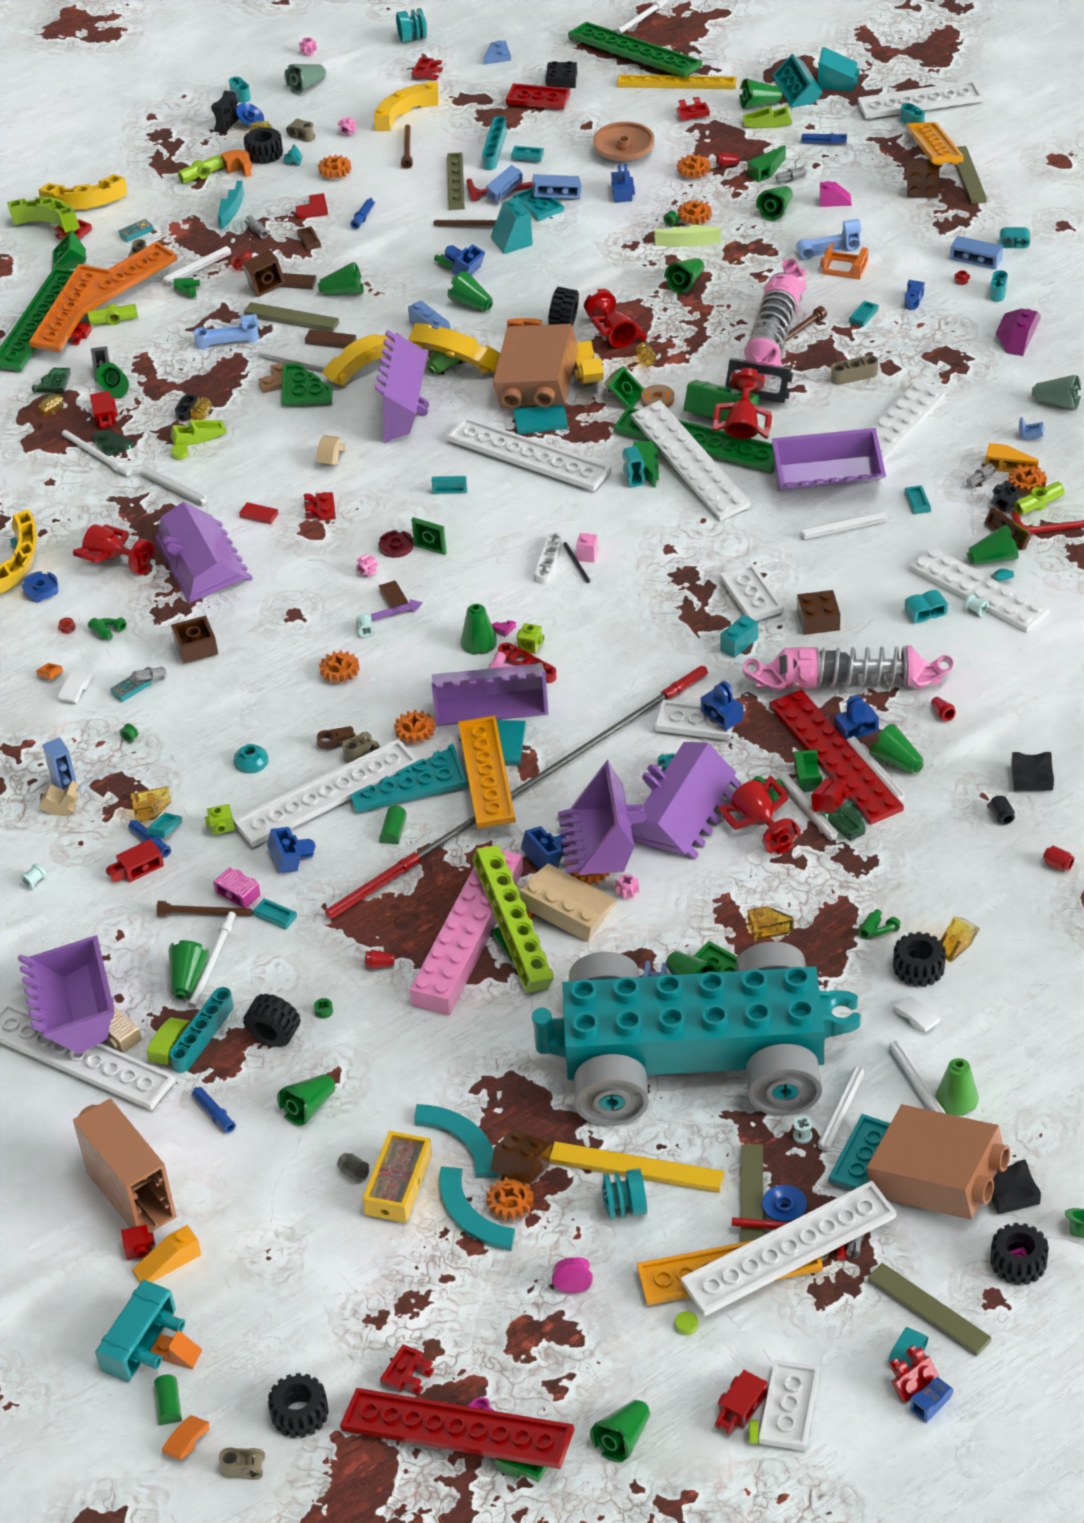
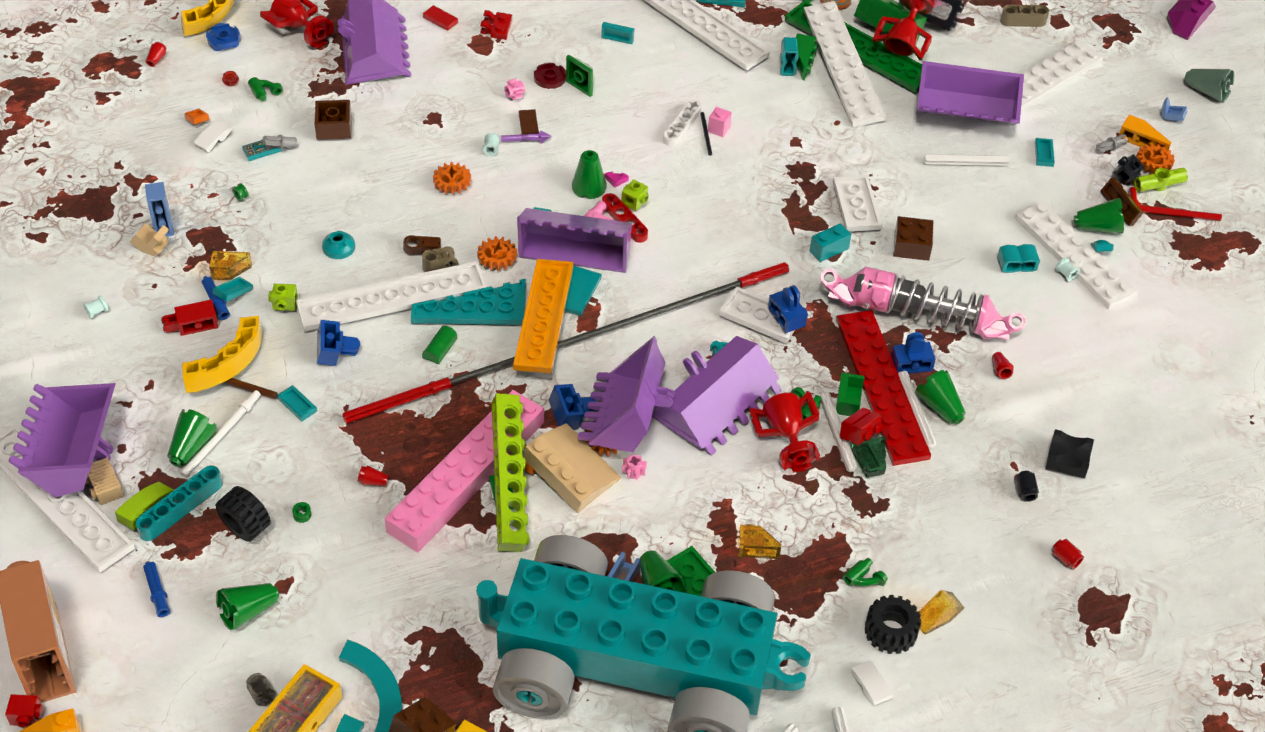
camera: 10 degrees right, 5 degrees up
dark pink brick [213,867,260,908] -> none
none -> yellow brick [182,315,262,393]

